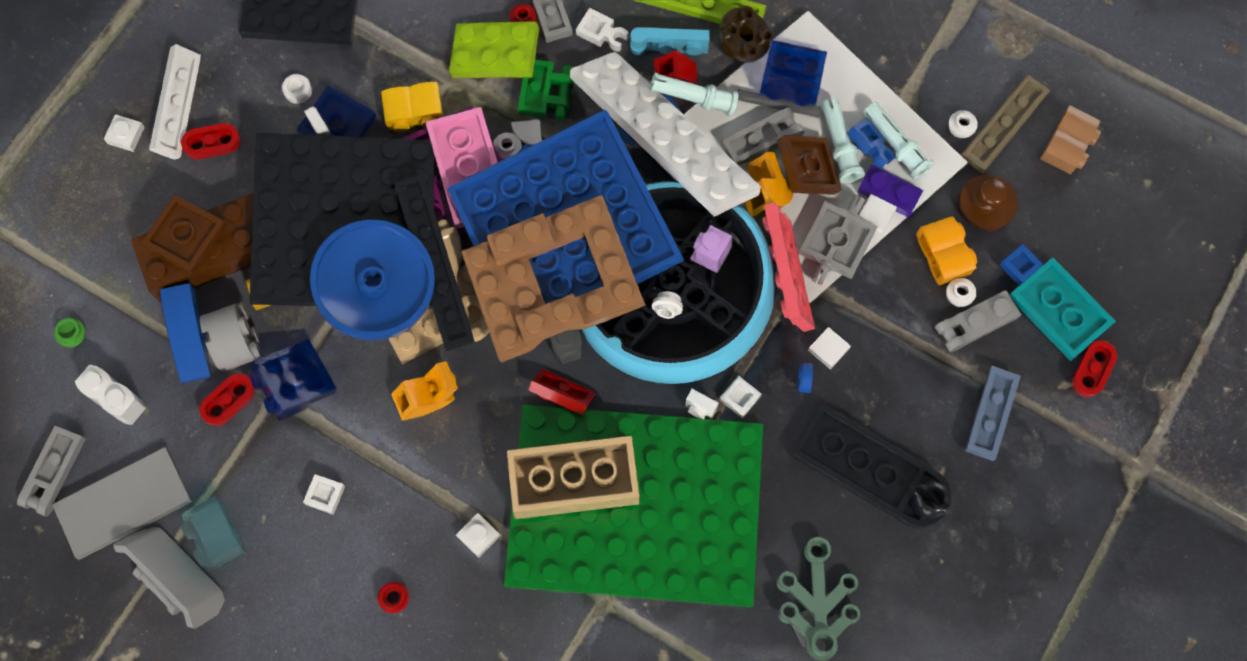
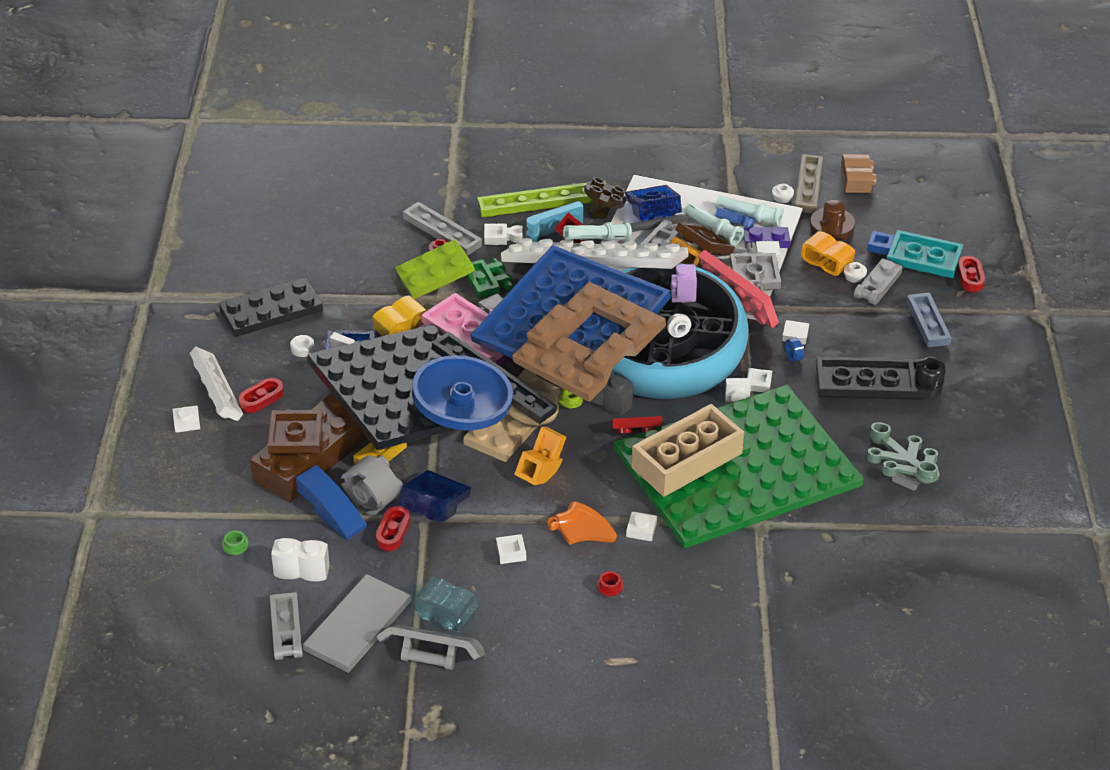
camera: 30 degrees left, 30 degrees down
none -> orange arm [547,502,617,545]

